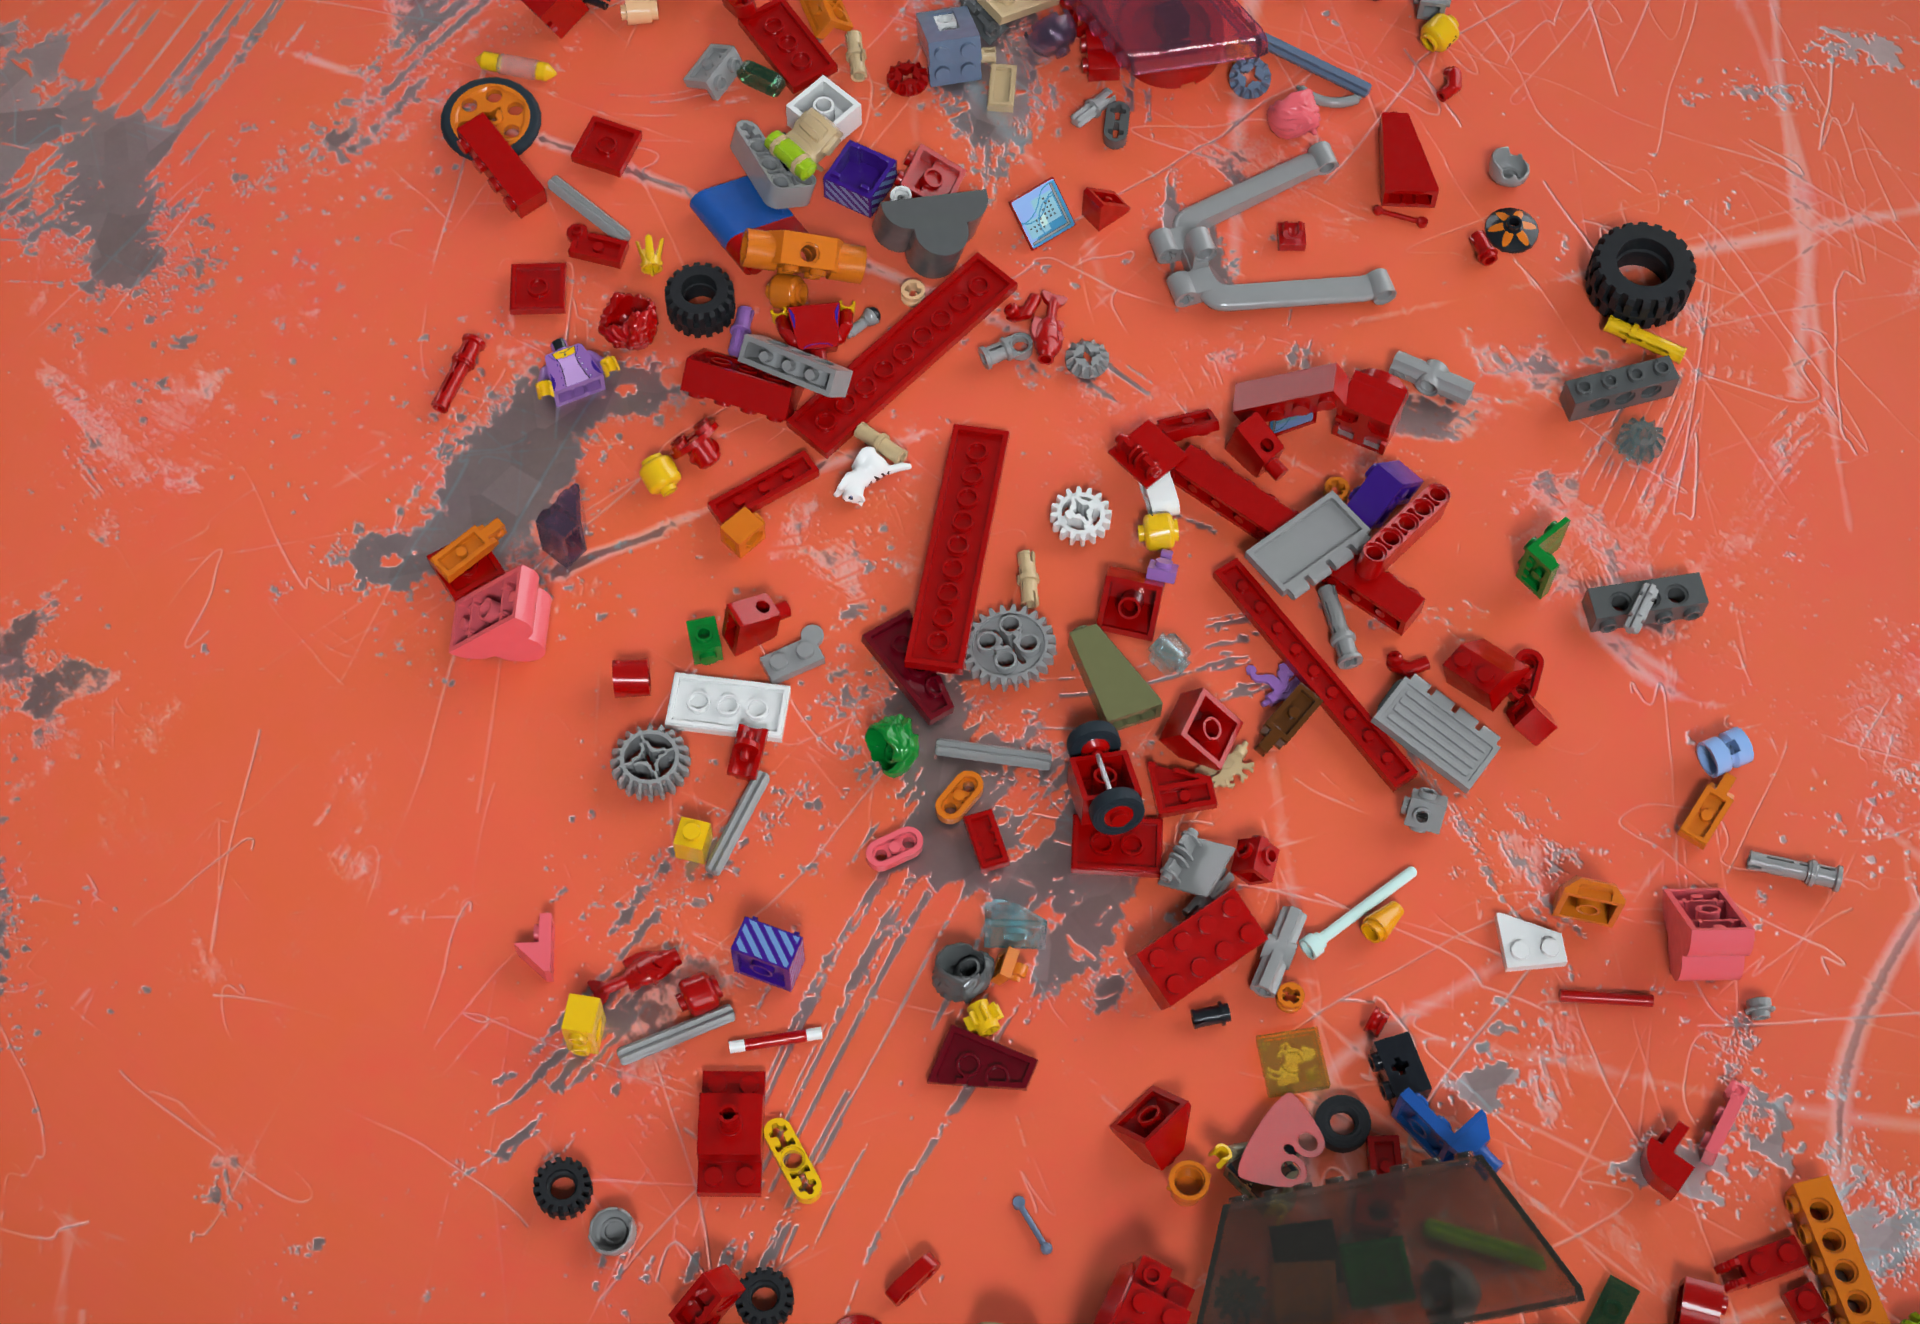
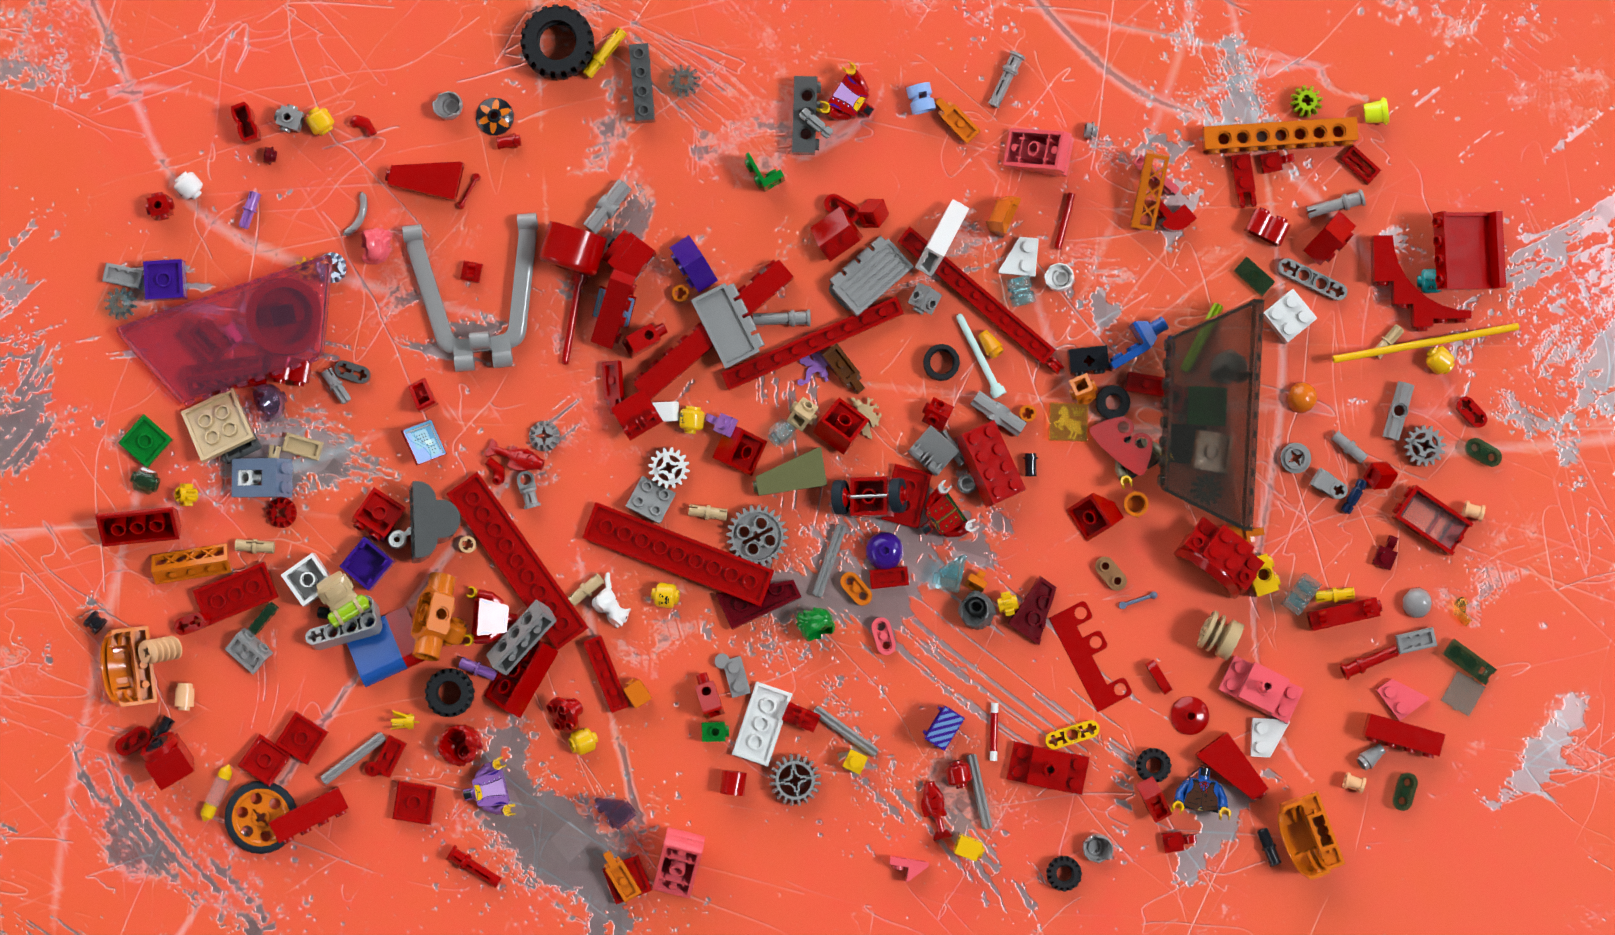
camera: 80 degrees left, 25 degrees up
light grey piece [847,307,881,339] -> none
red wing [1147,761,1218,818] -> none
sand blue axle [1253,31,1372,98] -> none
red beam [1355,483,1451,580] -> none
red arm [1386,651,1430,677] -> none
none -> red tile [238,734,292,788]
none -> red piece [539,221,607,276]
none -> red piece [561,273,588,365]
none -> light grey hinge [625,476,676,524]
none -> yellow head [651,582,680,609]
none -> tan brick [786,397,819,432]
none -> torso [816,61,875,120]
none -> dark purple cylinder [866,532,904,569]
none -> red plate [897,227,1056,365]
none -> white slope [915,199,969,277]
none -> red torso [920,480,979,538]
none -> black tyre [923,344,960,381]
none -> light grey plate [957,474,976,494]
none -> clear light blue wheel [1006,275,1036,307]
none -> white hair [1044,263,1074,292]
none -> red piece [1049,601,1132,712]
none -> orange brick [1069,373,1098,405]
none -> medium nougat plate [1095,557,1127,591]
none -> orange fence [1131,149,1170,231]

